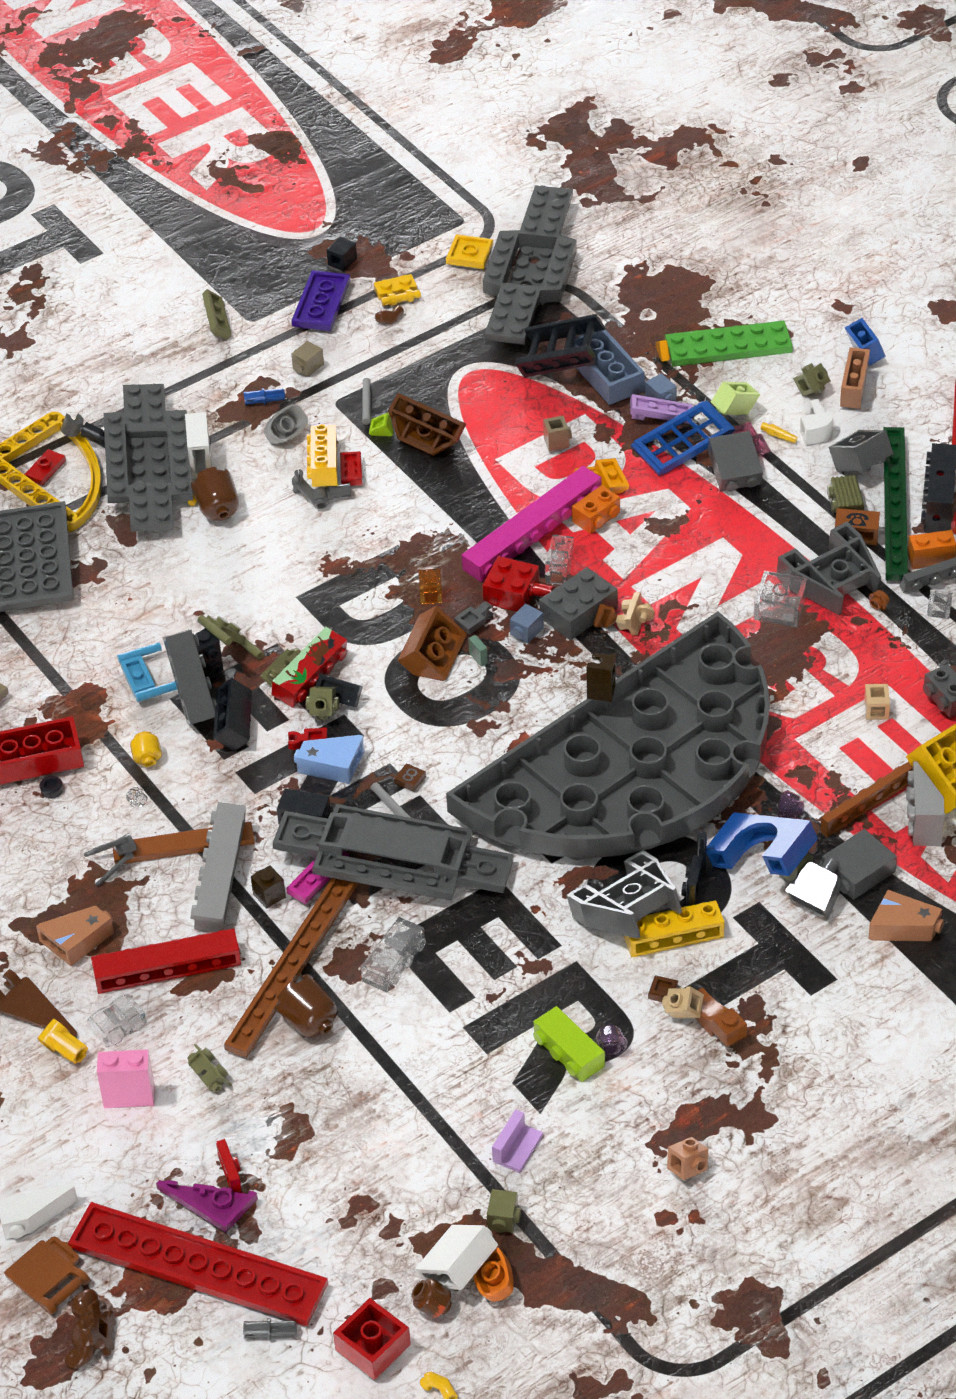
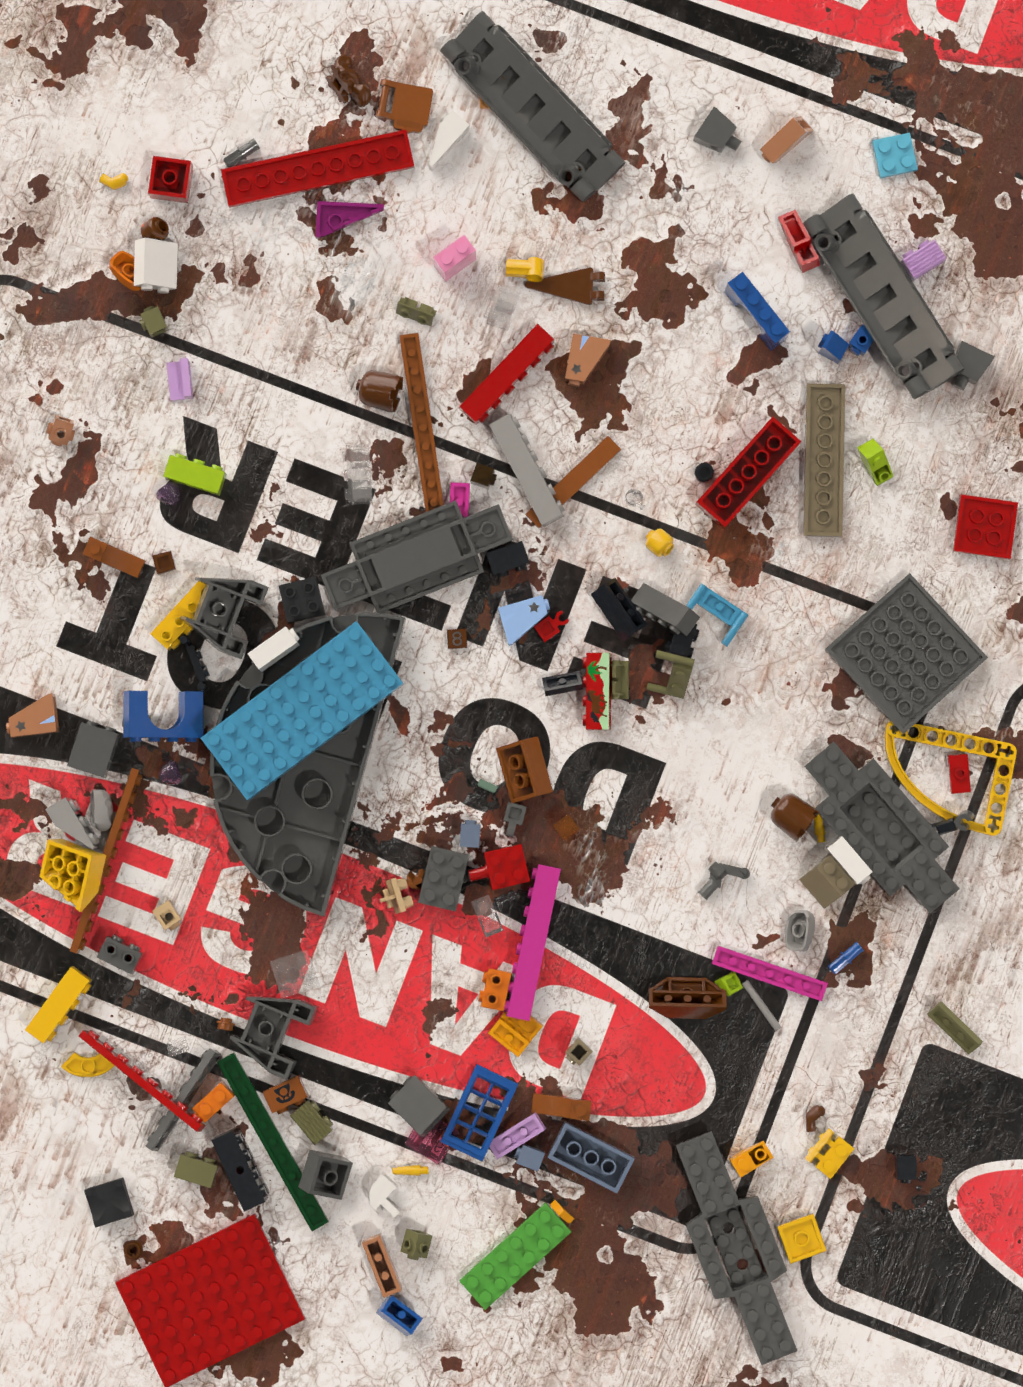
camera: 145 degrees right, 40 degrees up
dark grey plant [84,833,137,887] -> none
red plate [216,1139,242,1193] -> none
dark purple plate [291,270,351,331] -> none
dark tan brick [291,341,324,377] -> none
olive brick [306,687,339,720] -> none
yellow brick [307,424,338,487] -> none
red plate [340,451,362,486] -> none
light grey bar [371,782,411,818] -> none
black fence [515,314,605,378] -> none
dark brown hinge [586,653,616,702] -> none
tan brick [662,986,704,1018] -> none
yellowish green brick [711,382,761,416] -> none
torso [785,856,842,918] -> none
none -> light grey piece [90,789,113,831]
none -> dark azure brick [201,621,404,801]
none -> white brick [247,627,300,672]
none -> black brick [278,577,326,624]
none -> dark orange slope [531,1093,591,1121]
none -> dark pink plate [712,946,828,1001]
none -> light orange slope [729,1141,774,1178]
none -> dark tan slope [799,855,855,909]

